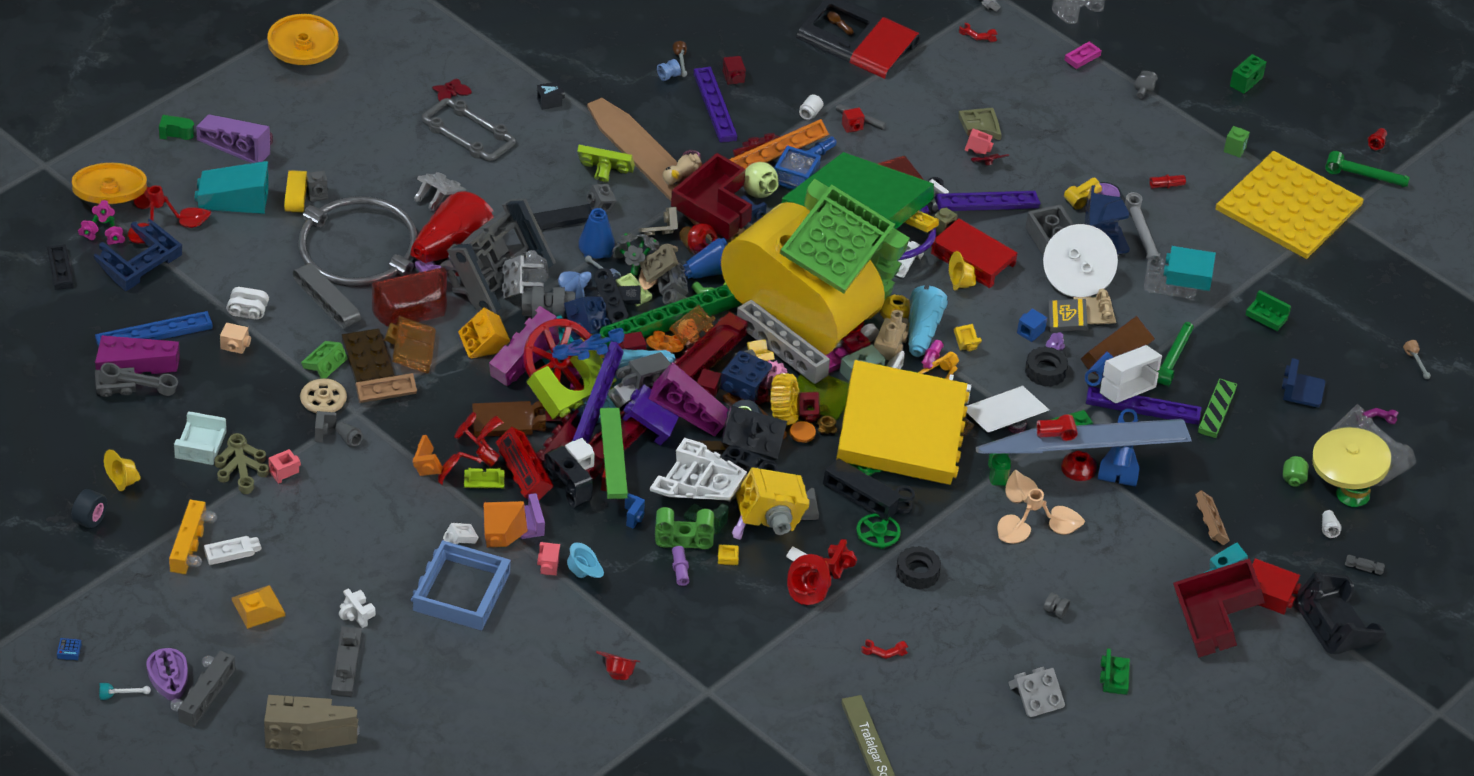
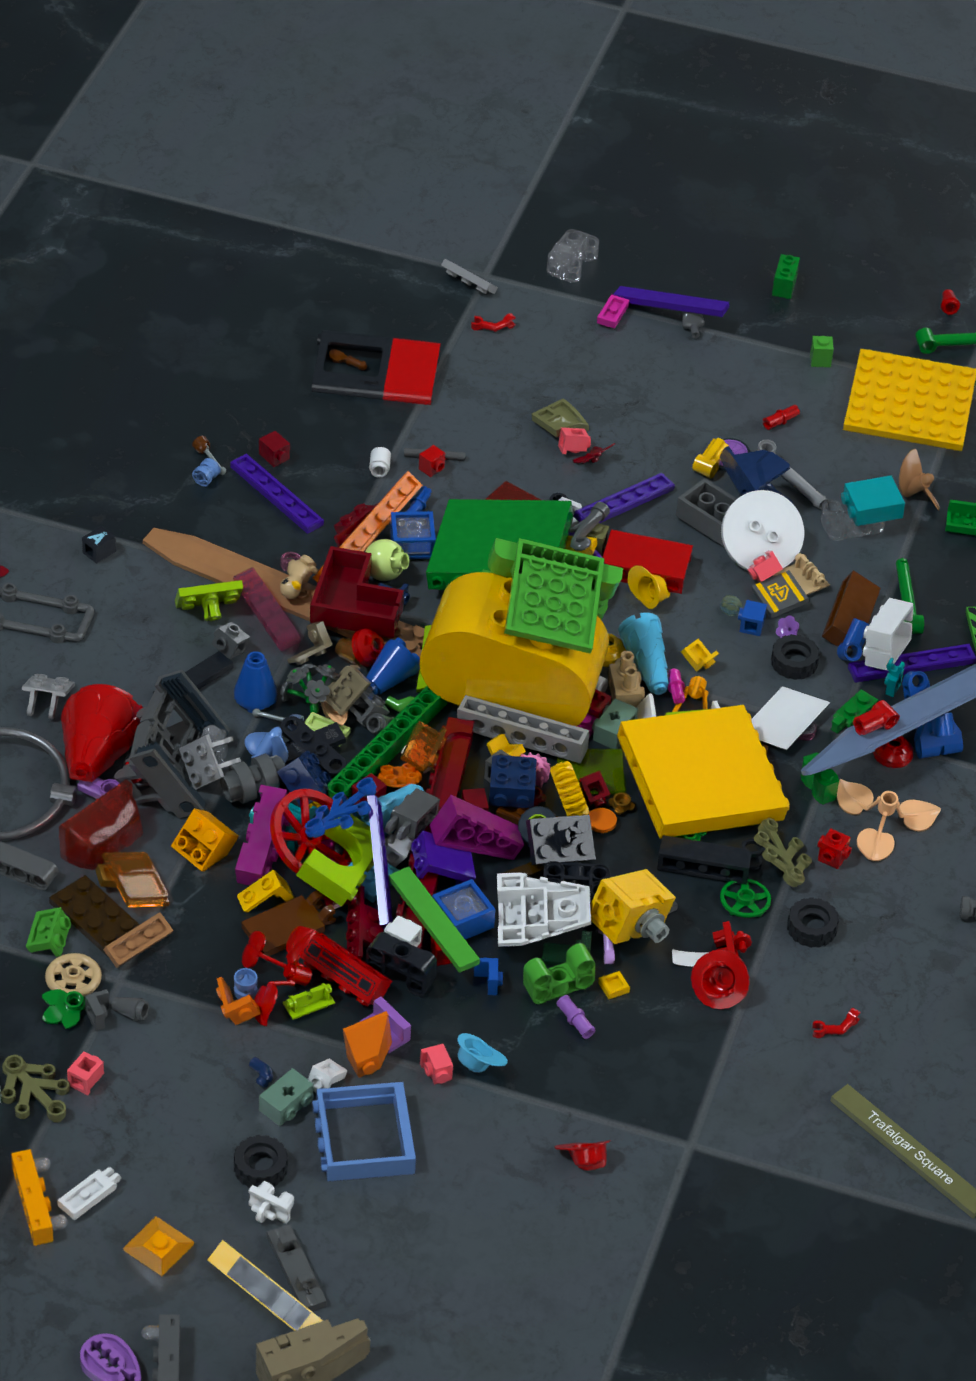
camera: 25 degrees left, 0 degrees up
none -> green plate [42,989,85,1029]
none -> tile [207,1240,323,1331]
none -> clear pink beam [233,567,301,652]
none -> medium blue wheel [234,968,257,999]
none -> black tyre [234,1135,288,1188]
none -> yellow bracket [237,870,295,913]
none -> dark blue arm [249,1057,273,1088]
none -> sand green brick [259,1068,314,1126]
none -> blue piece [432,879,495,940]
none -> dark grey plant [569,502,610,551]
none -> dark purple tile [613,286,729,317]
none -> clear light blue tile [720,595,742,616]
none -> coral brick [747,550,783,582]
none -> olive plant [754,818,812,887]
none -> red brick [817,828,852,869]
none -> teal plate [884,658,905,697]
none -> medium nougat piece [899,449,940,511]

